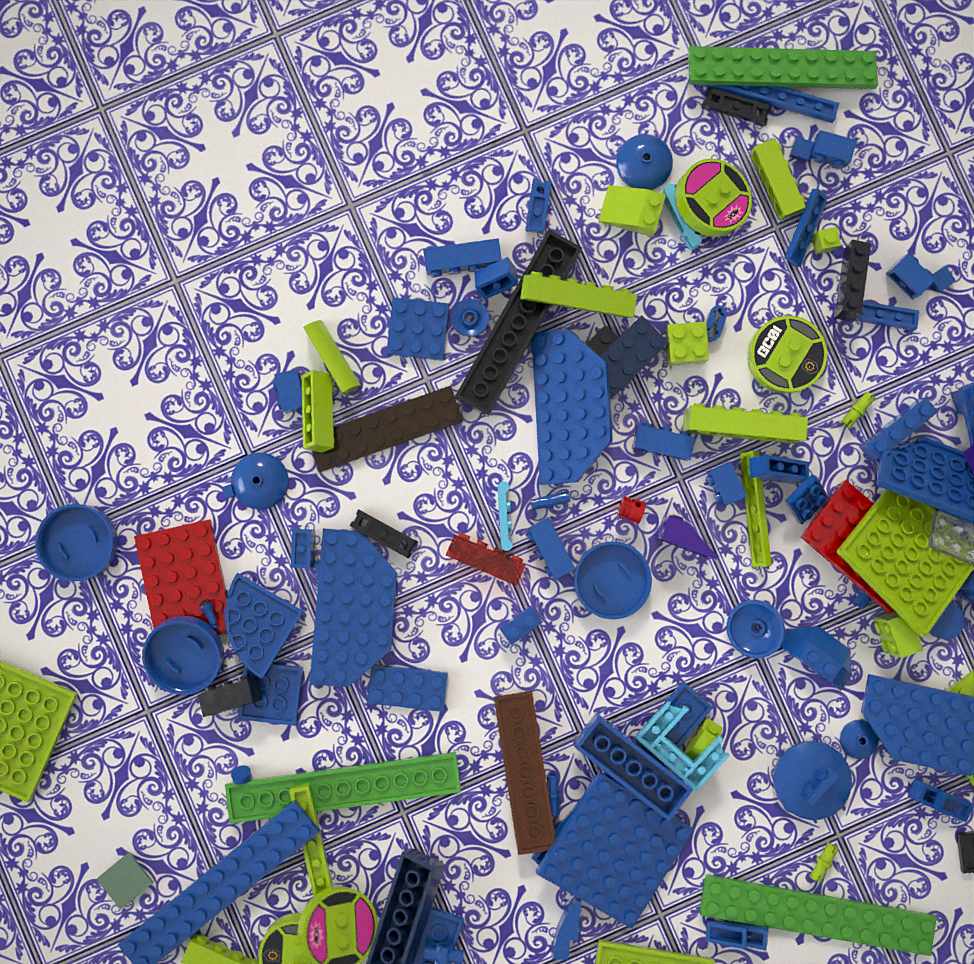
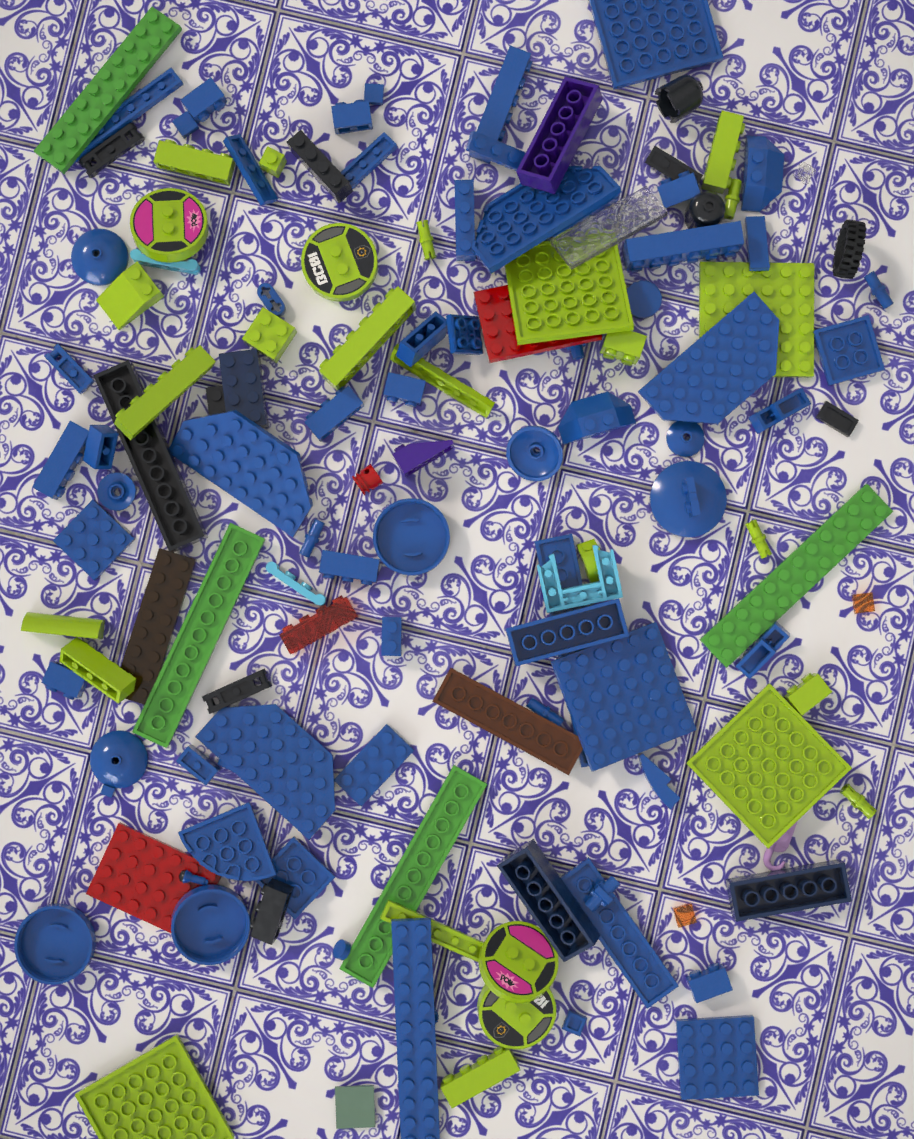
camera: 50 degrees left, 0 degrees up
none -> bright green plate [132,523,266,748]

